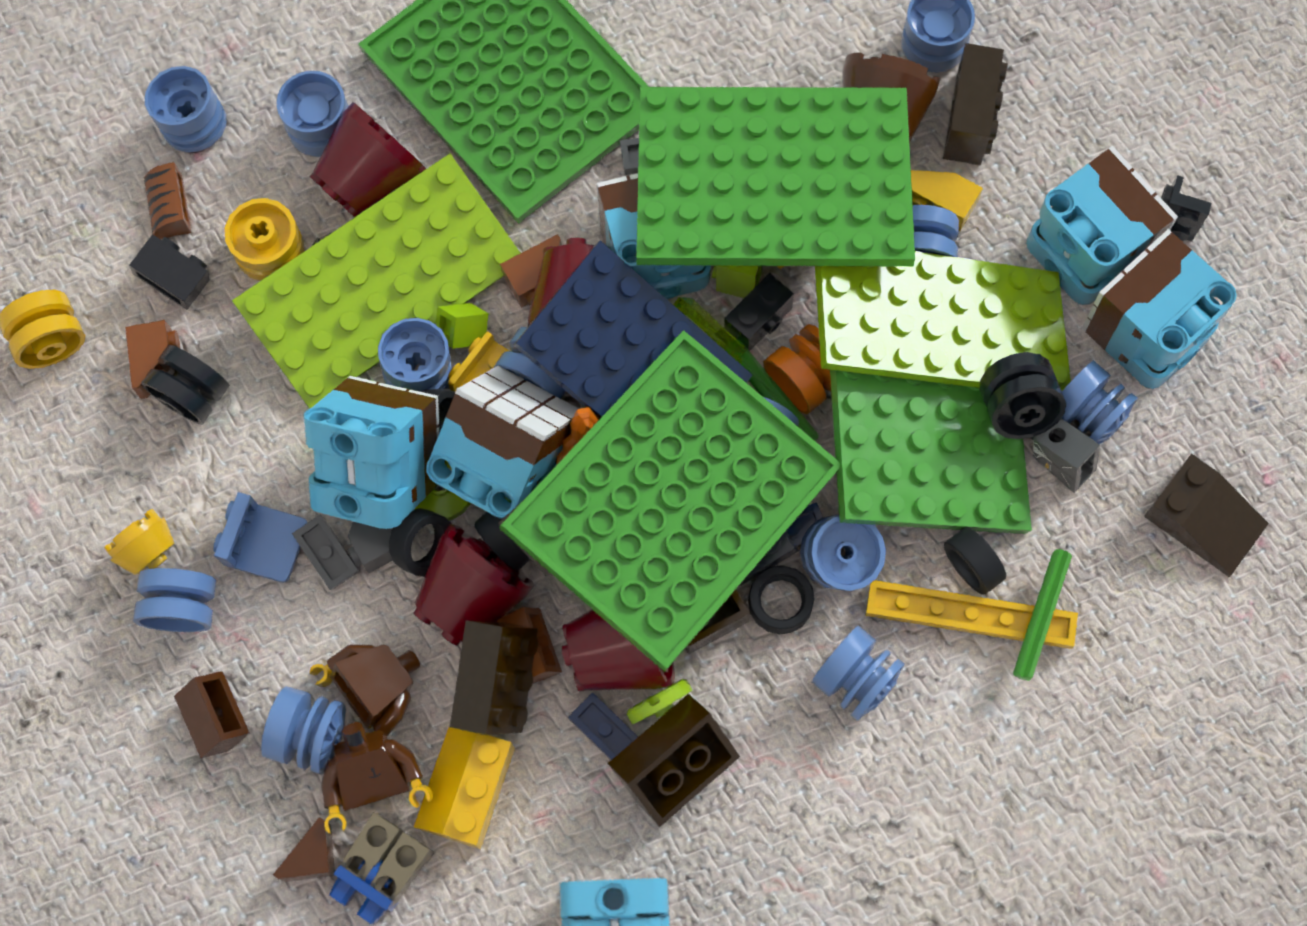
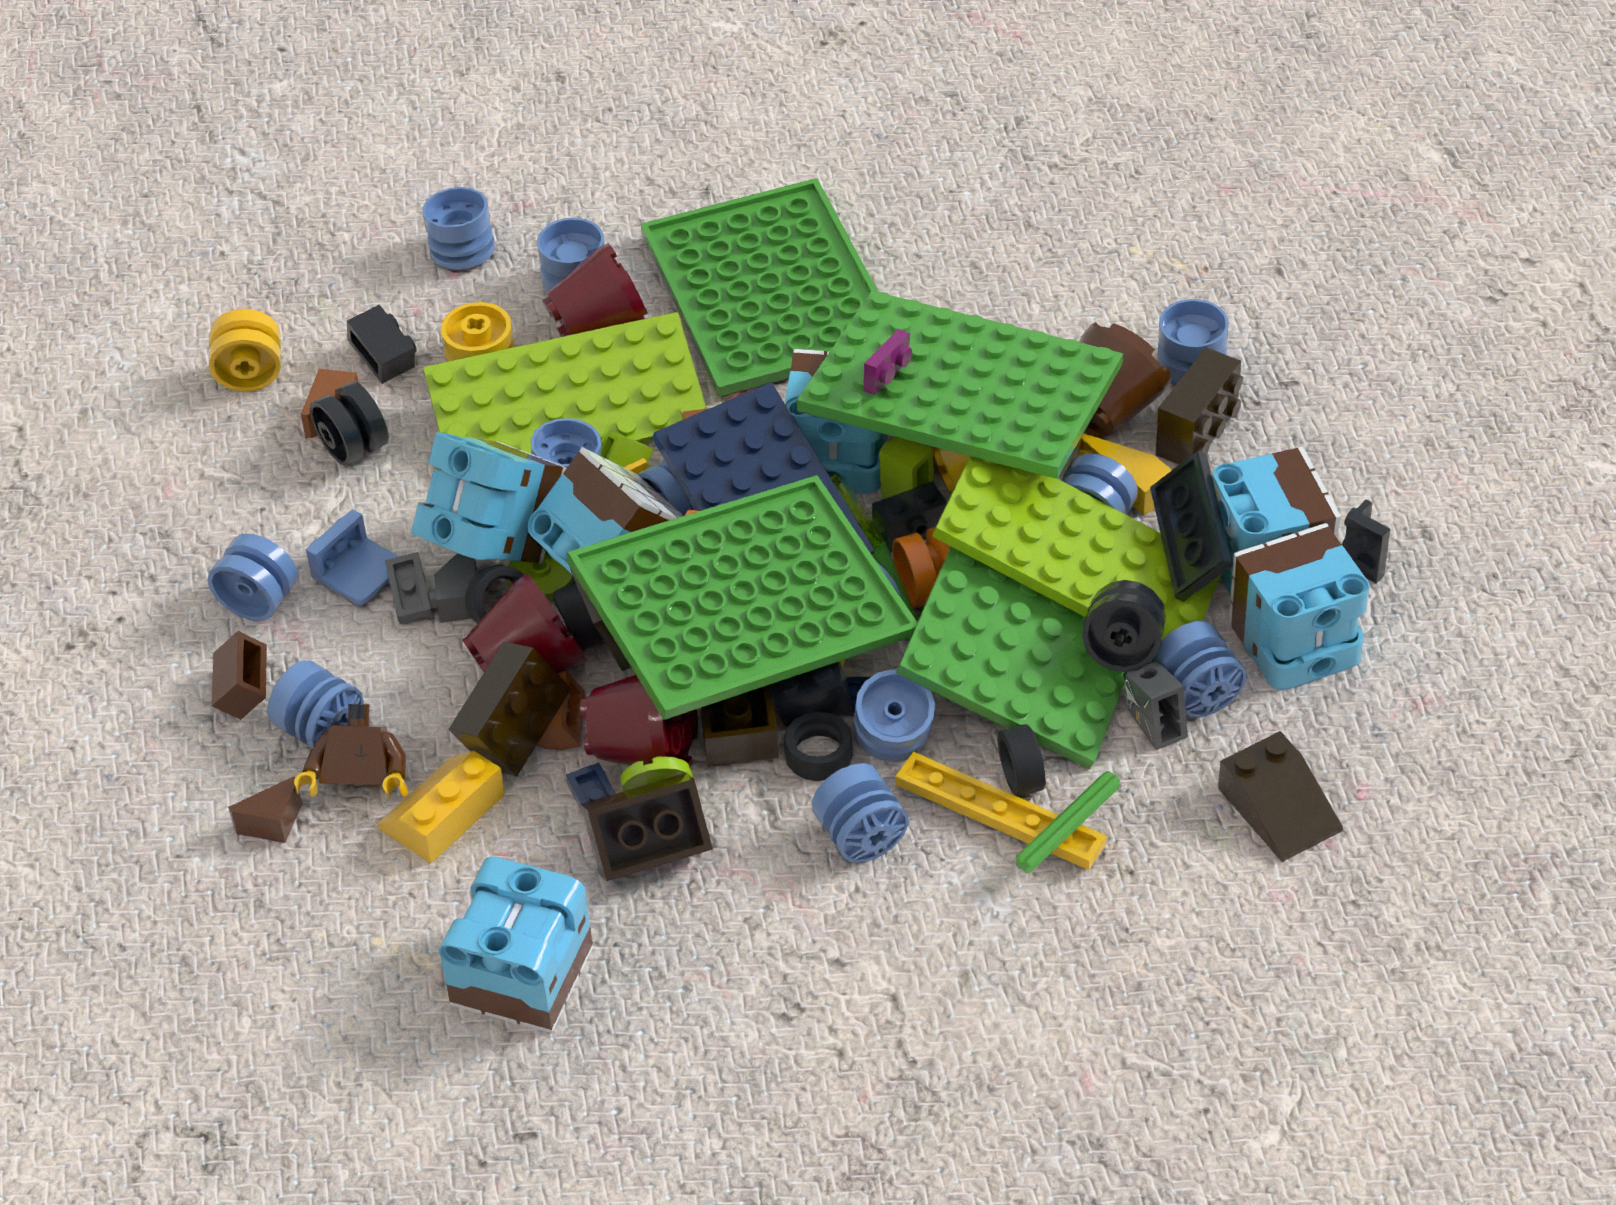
camera: 20 degrees right, 25 degrees down
yellow cone [104,508,175,576] -> none
dark orange brick [144,162,192,239] -> none
reddish brown torso [310,644,420,737] -> none
dark tan hips [329,812,435,925] -> none
none -> magenta plate [863,329,912,395]
none -> black tile [1150,450,1233,602]

